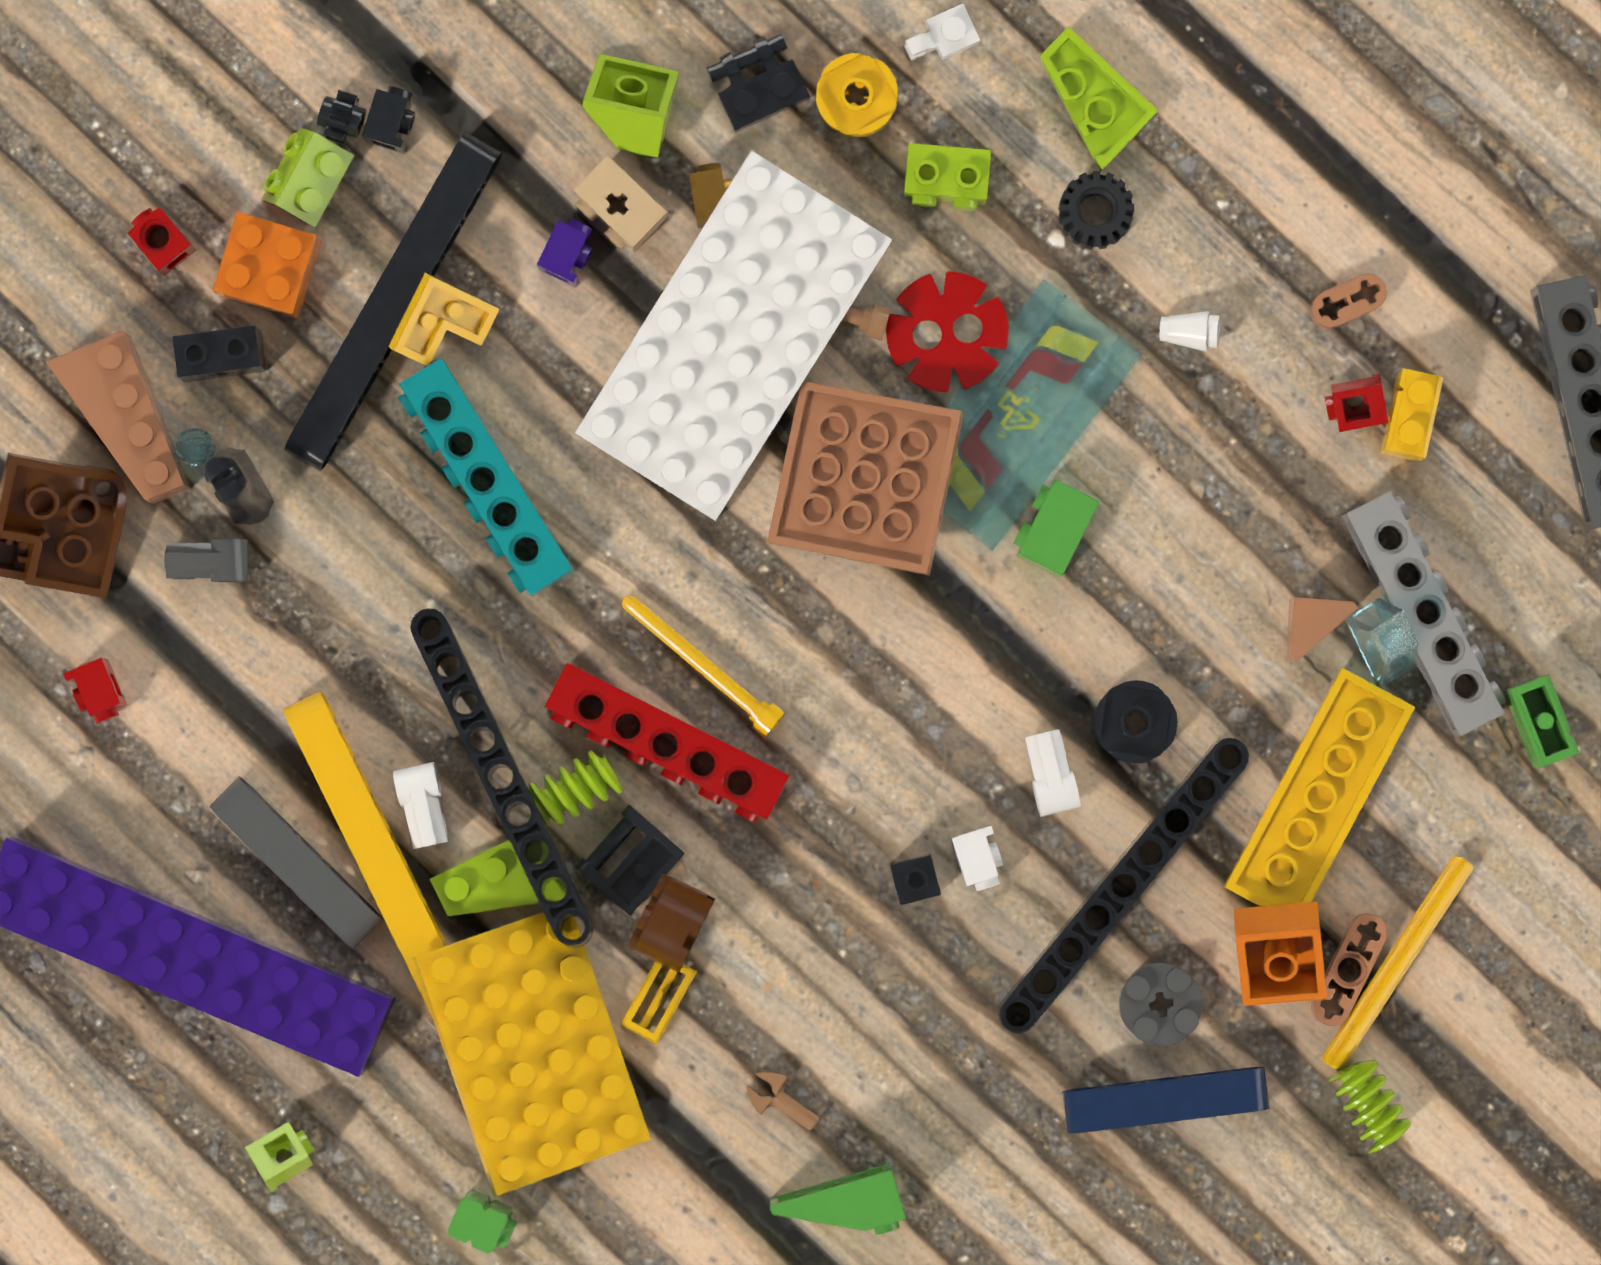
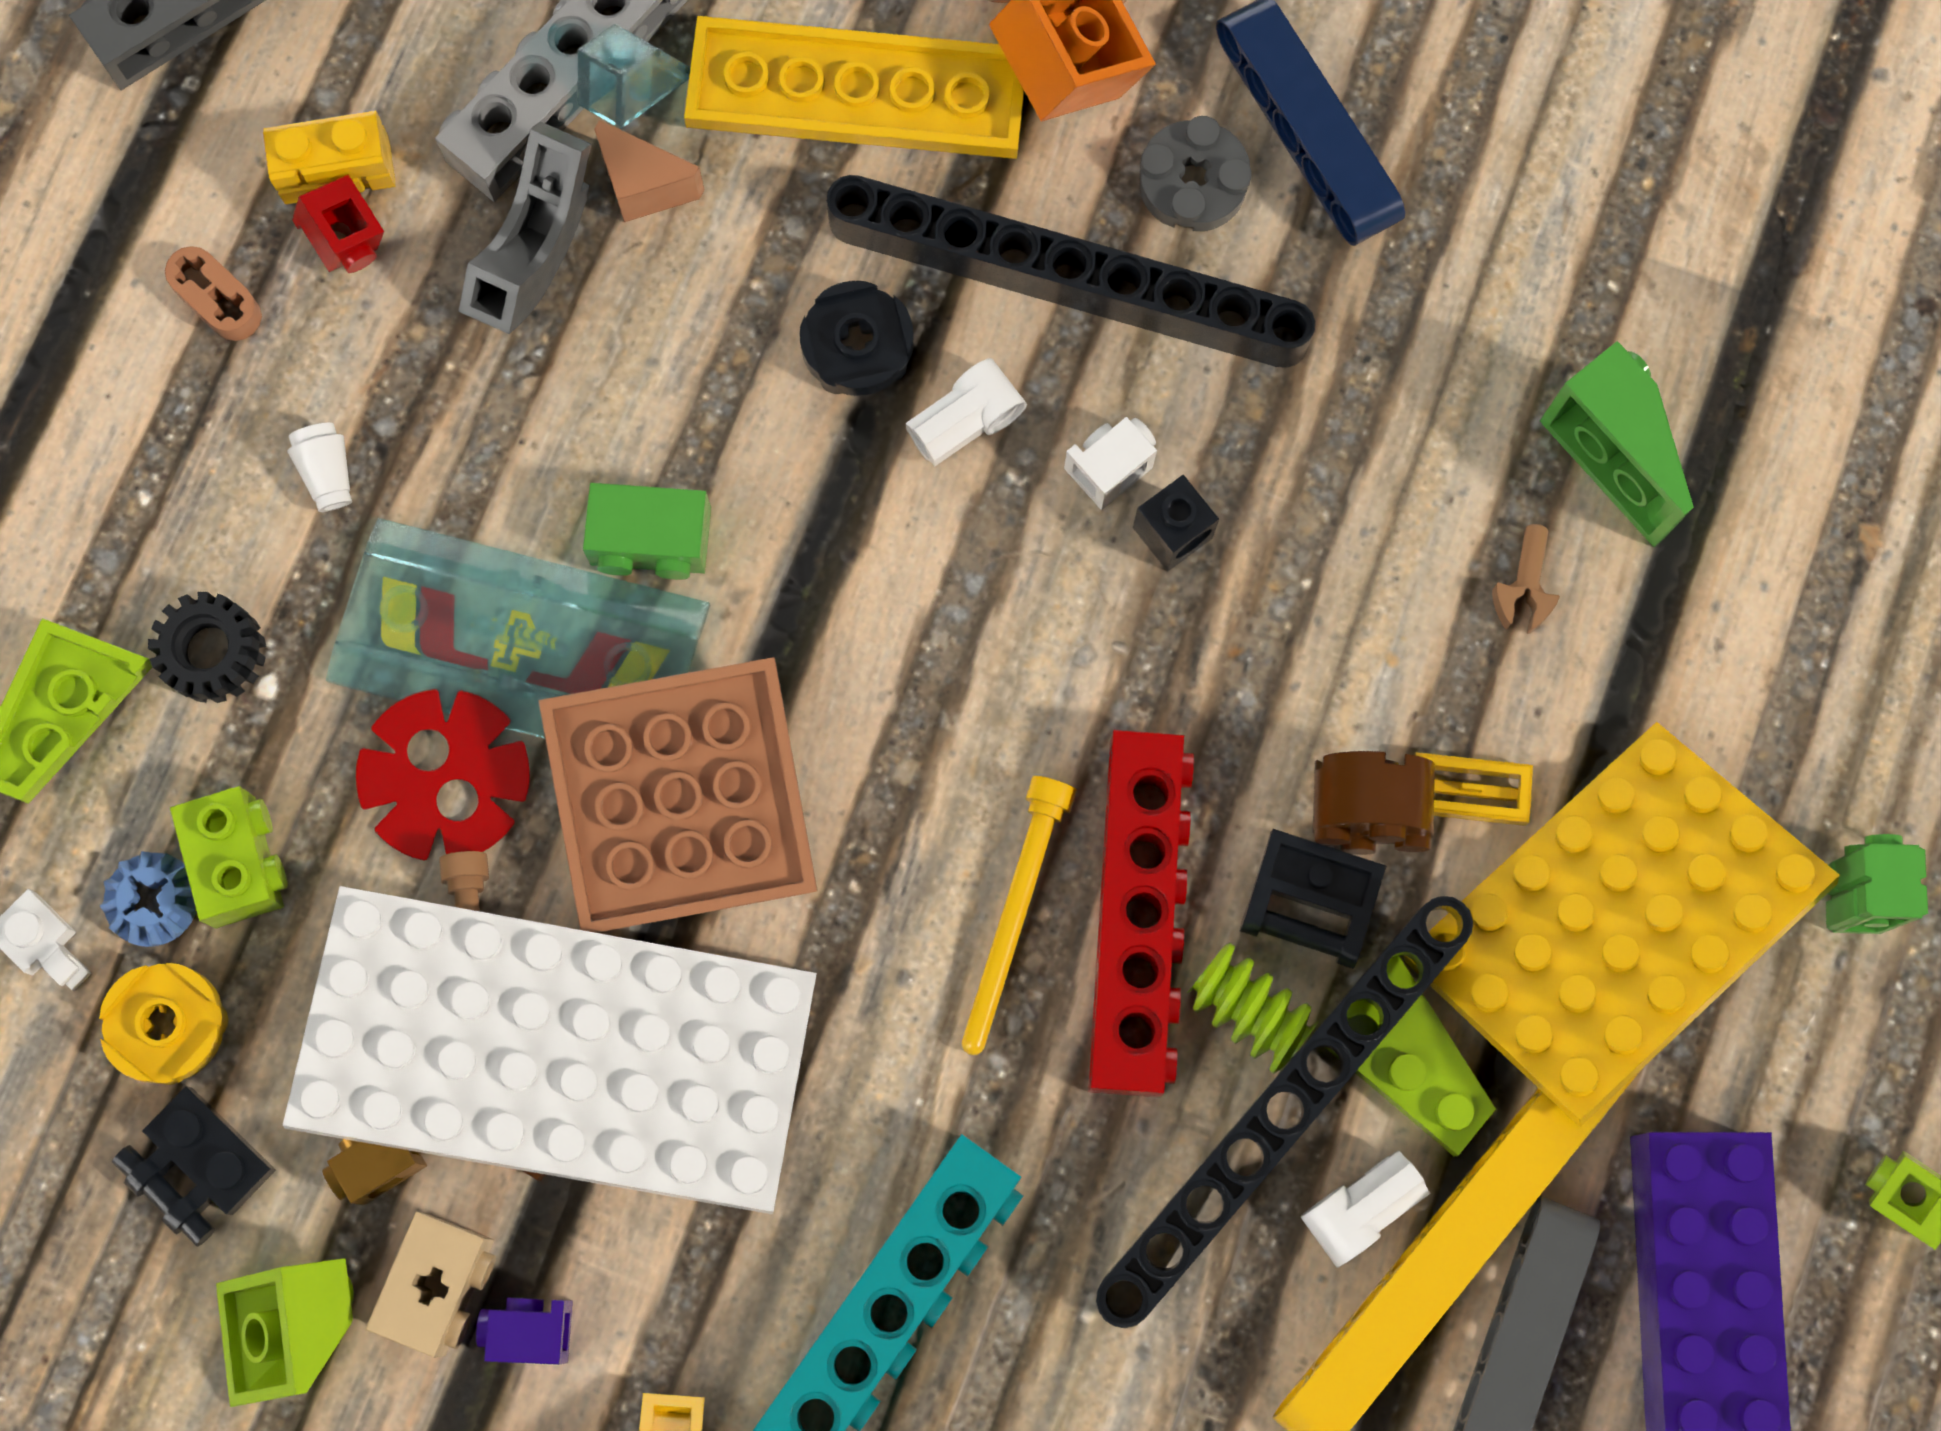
camera: 115 degrees left, 10 degrees down
none -> medium blue gear [100,851,197,947]
none -> dark grey arch [458,121,591,334]

